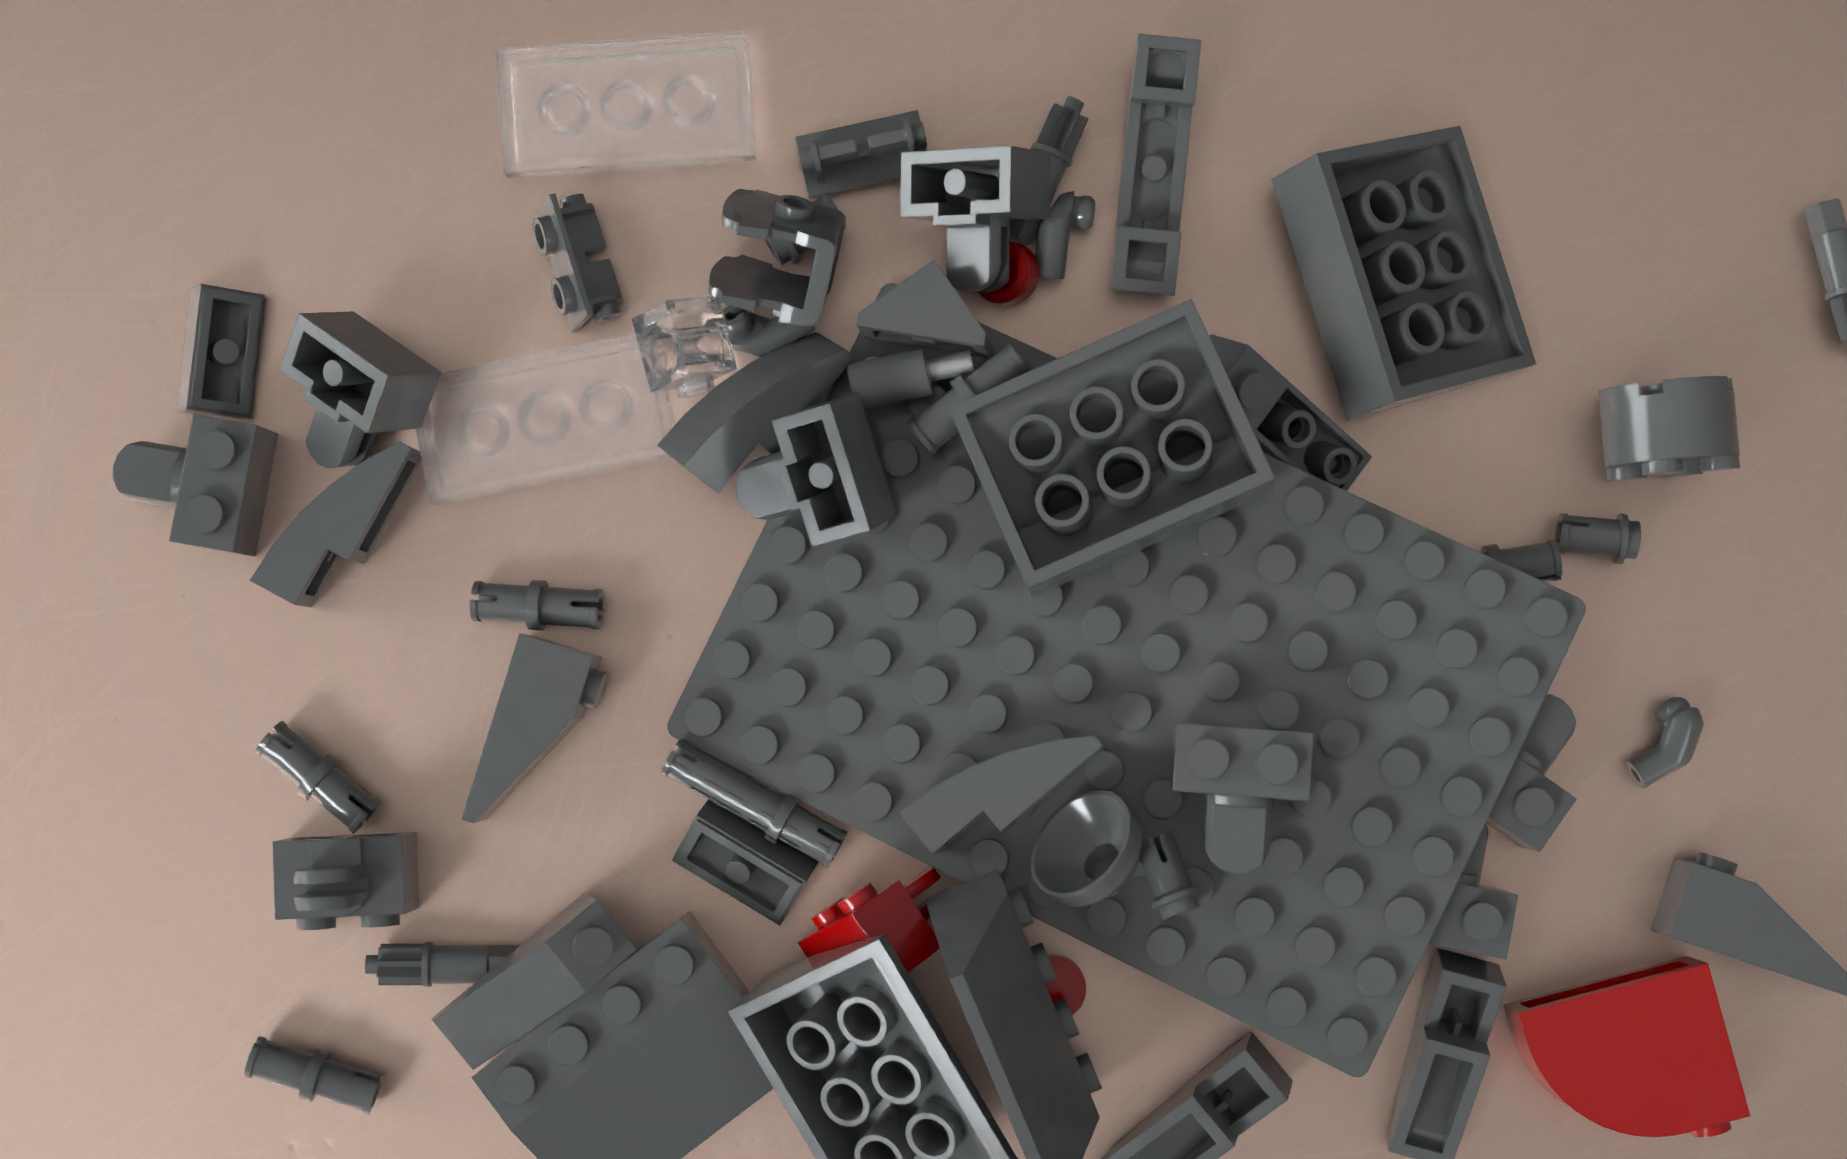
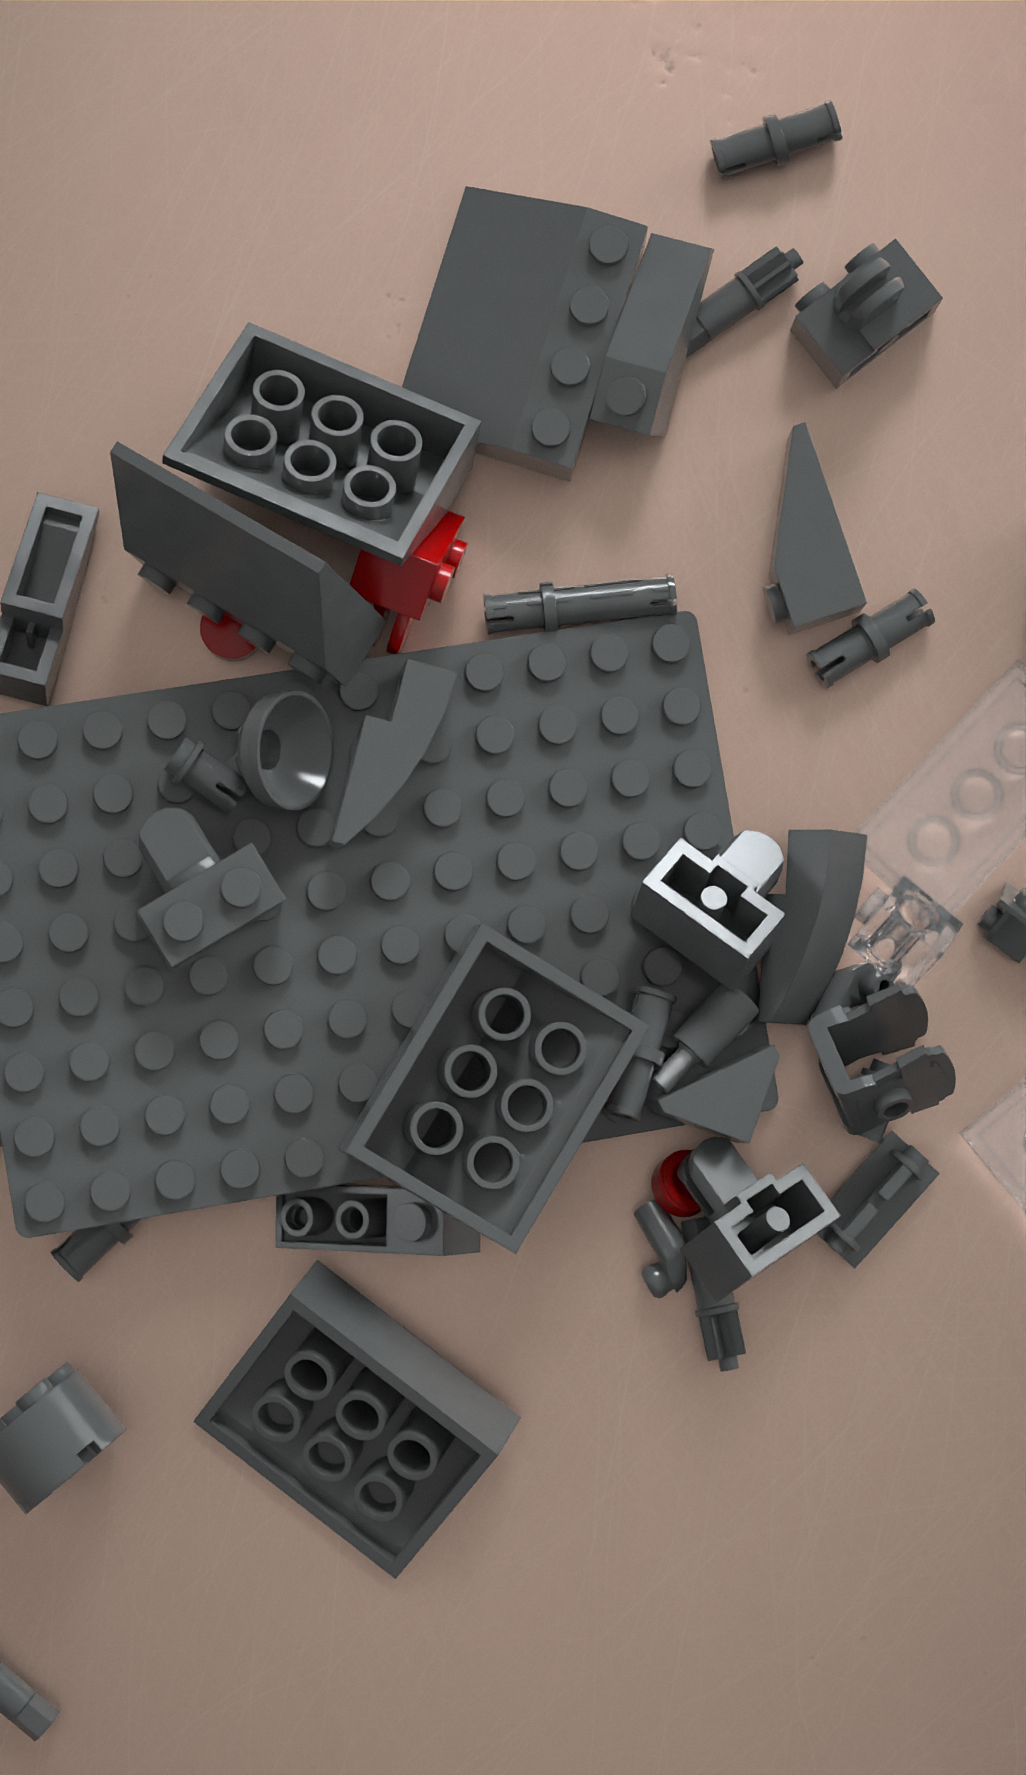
camera: 135 degrees right, 0 degrees up
dark grey pin [254,720,381,834] -> none
dark grey slope [672,800,819,926] -> none
dark grey slope [1111,33,1202,296] -> none
dark grey pin [1555,513,1641,564] -> none

